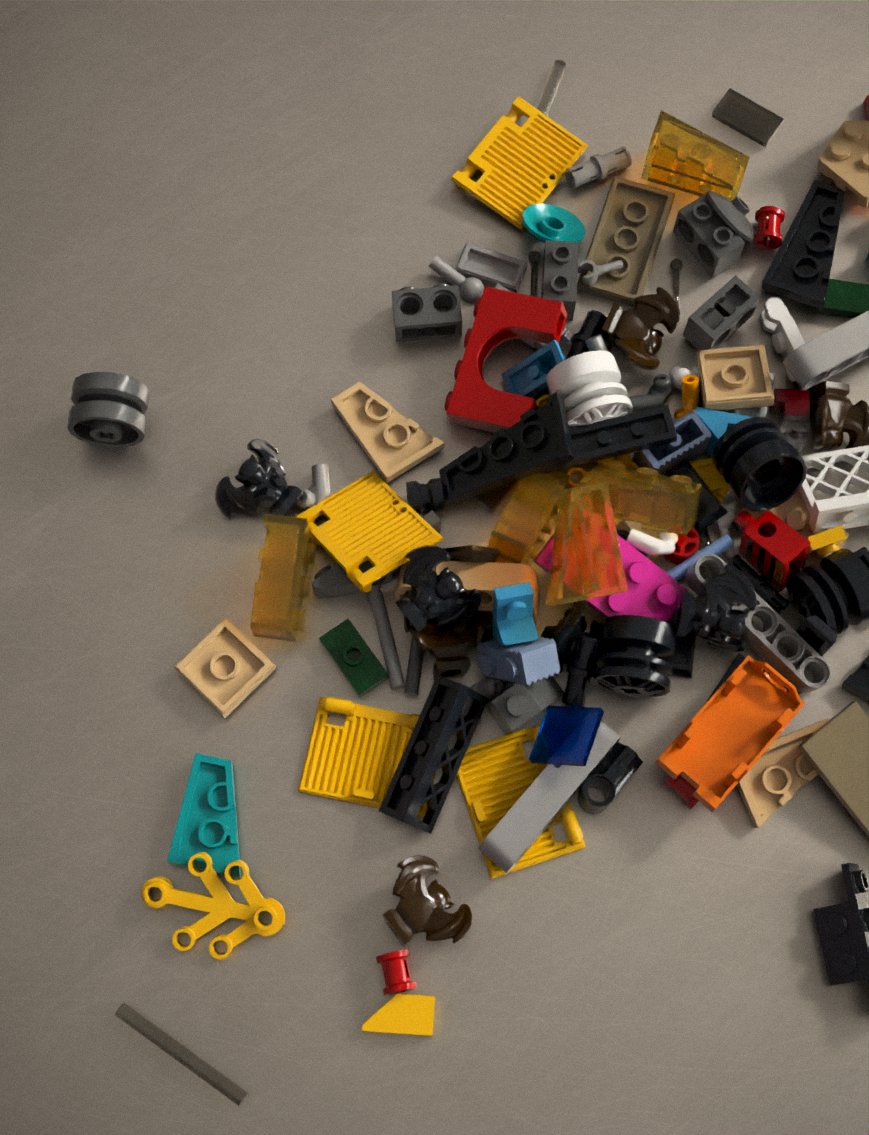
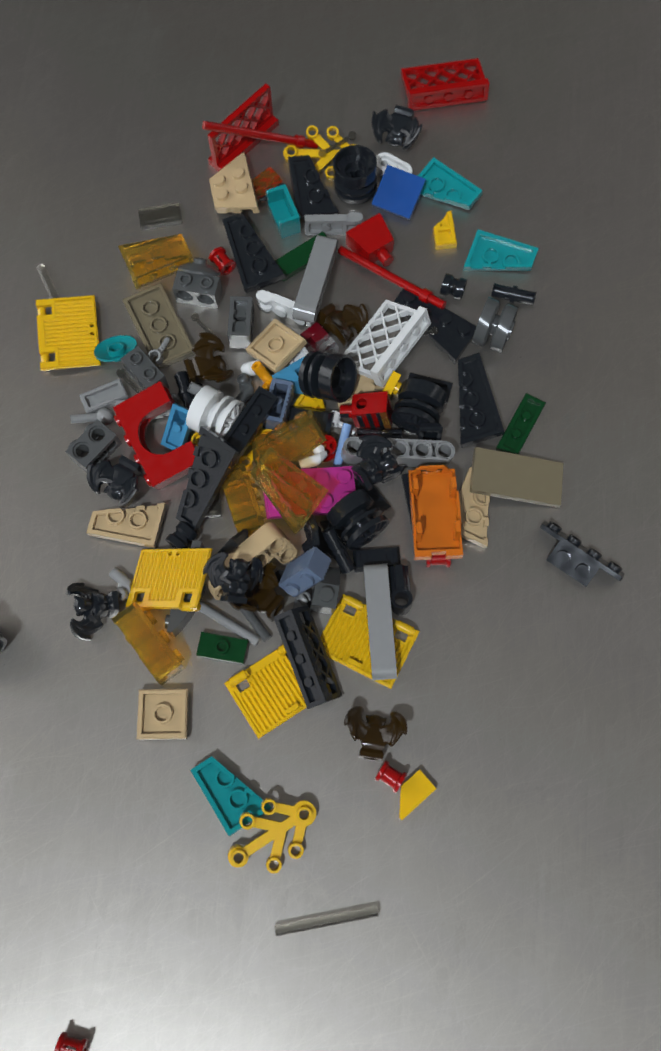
camera: 40 degrees left, 0 degrees up
dark azure slope [492,582,539,646] -> none
clear blue piece [529,704,604,768] -> none
light grey pin [565,146,632,189] -> none
none -> black animal [87,455,143,508]
none -> black tile [353,546,401,573]

